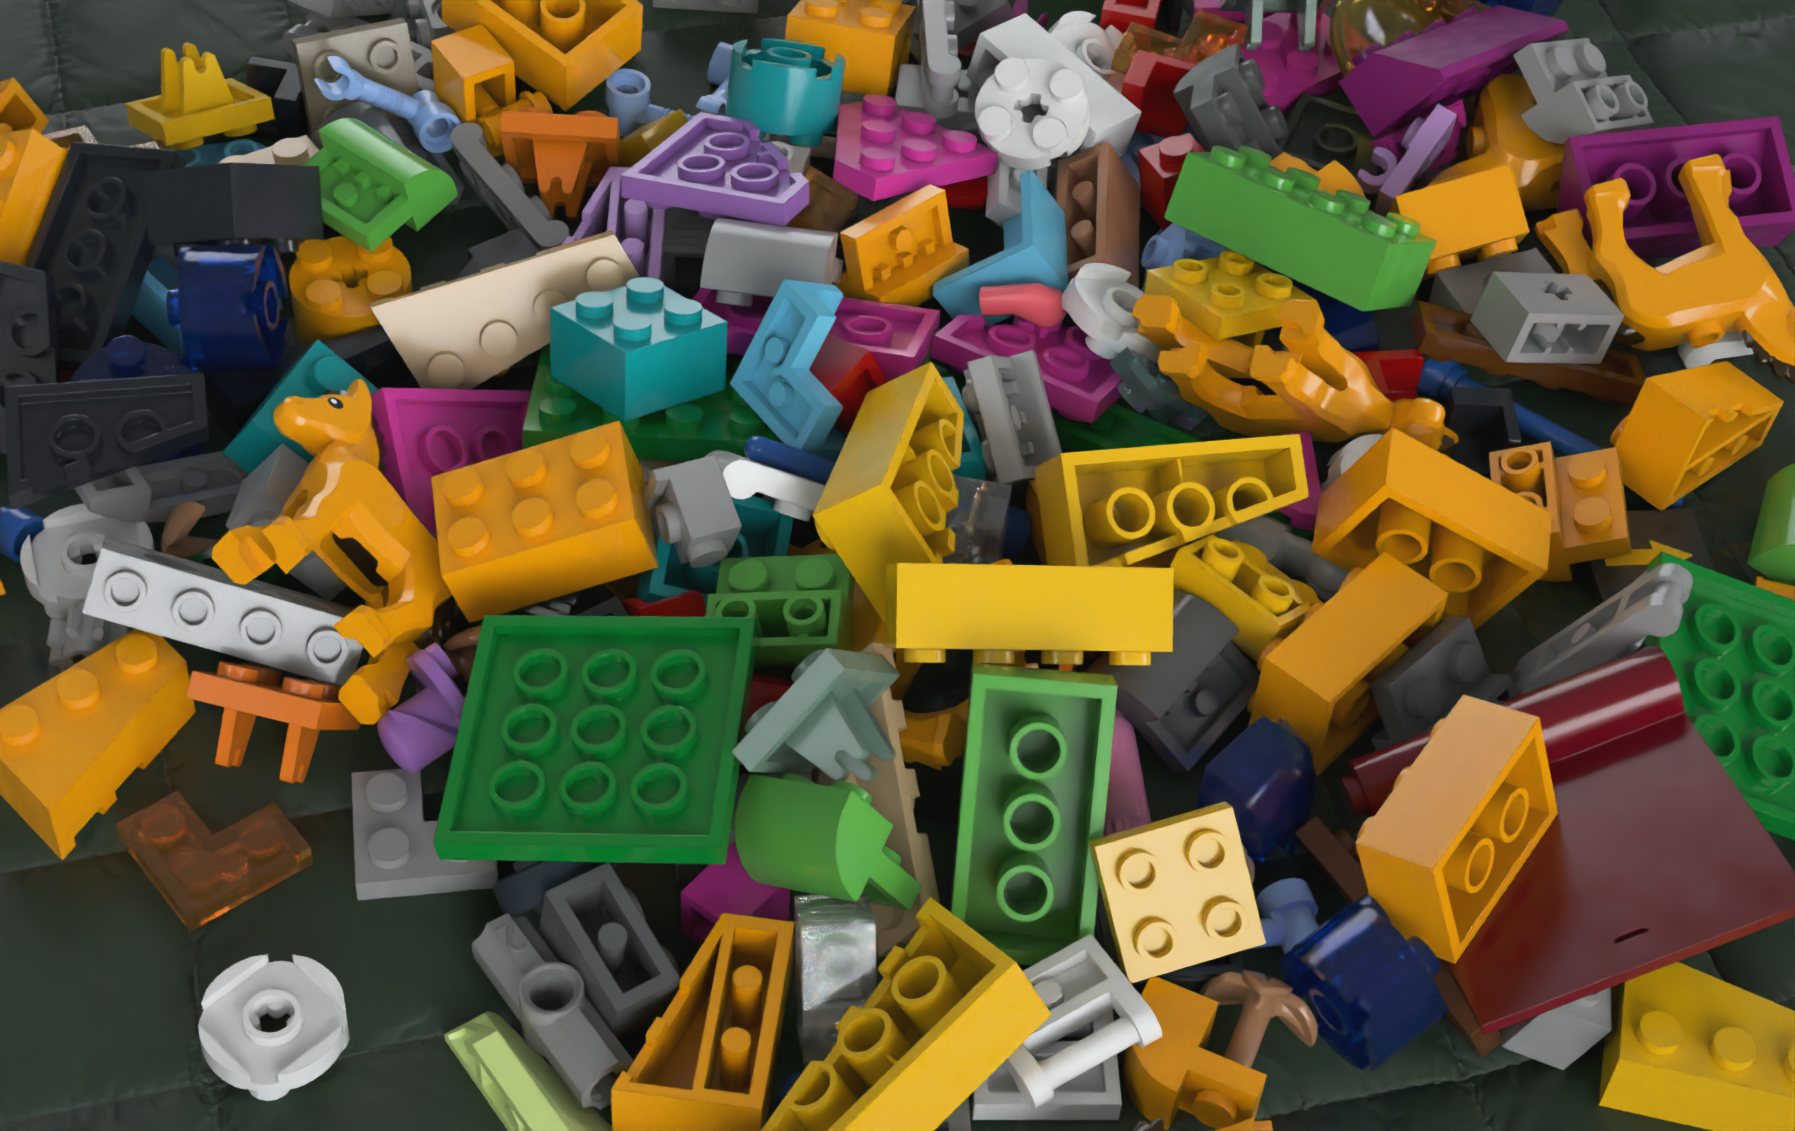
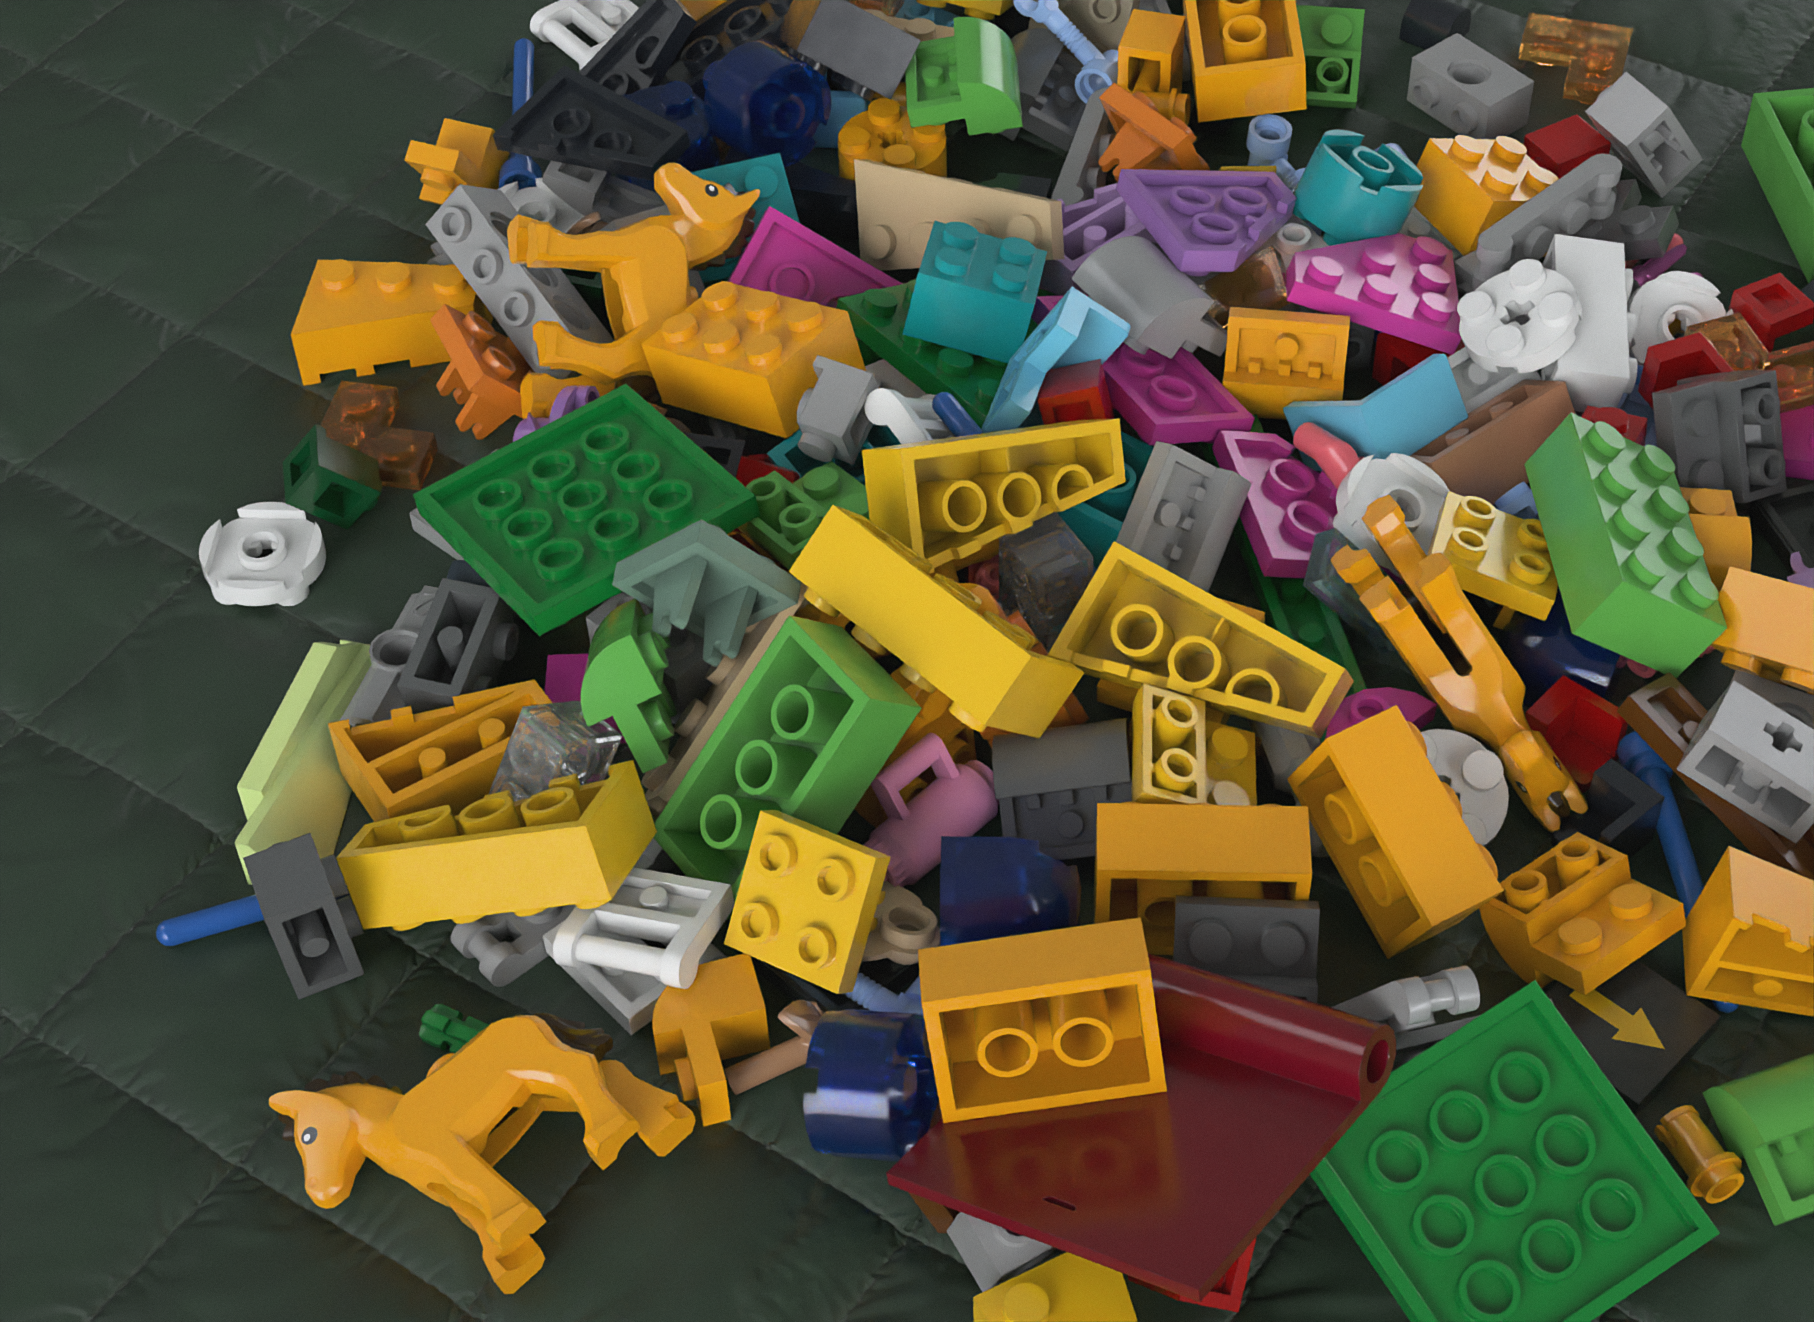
camera: 55 degrees right, 0 degrees up
none -> dark green brick [283,424,382,530]

